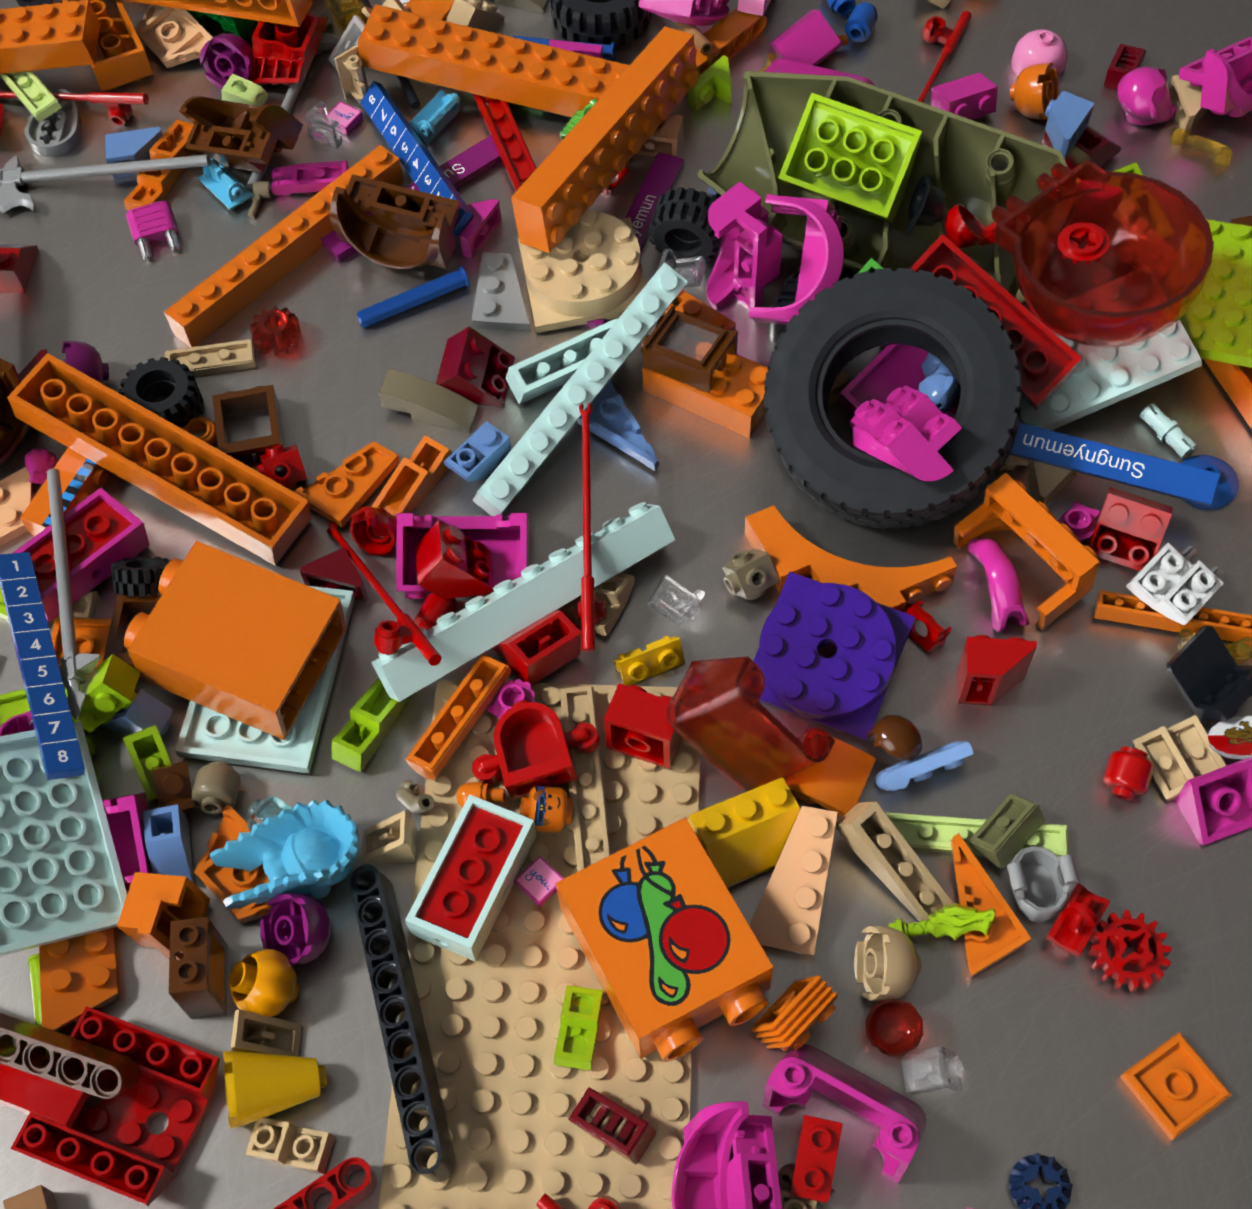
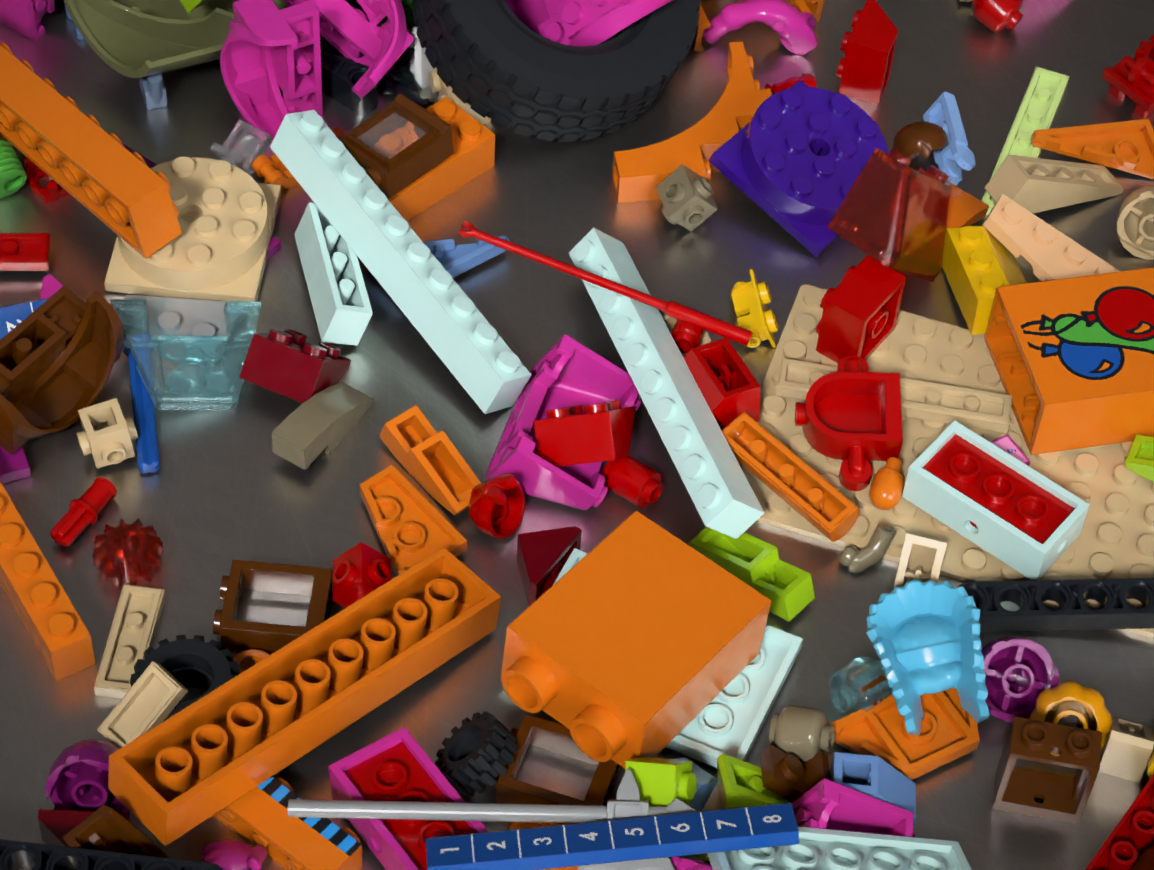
camera: 80 degrees left, 10 degrees down
orange plate [117,872,210,960] -> none
red piece [327,522,442,666] -> none
medium blue slope [444,421,511,481] -> none
dark pink animal [487,679,535,719] -> none
orange head [520,786,573,833] -> none
clear bracket [647,575,705,626] -> none
black tyre [648,187,723,264] -> none
lime piece [888,903,996,941] -> none
olive slope [968,793,1044,869] -> none
light grey piece [1007,846,1079,922] -> none
none -> red axle [50,477,117,547]
none -> tan brick [76,398,138,469]
none -> tan tile [97,661,189,748]
none -> clear light blue wing [110,299,261,410]

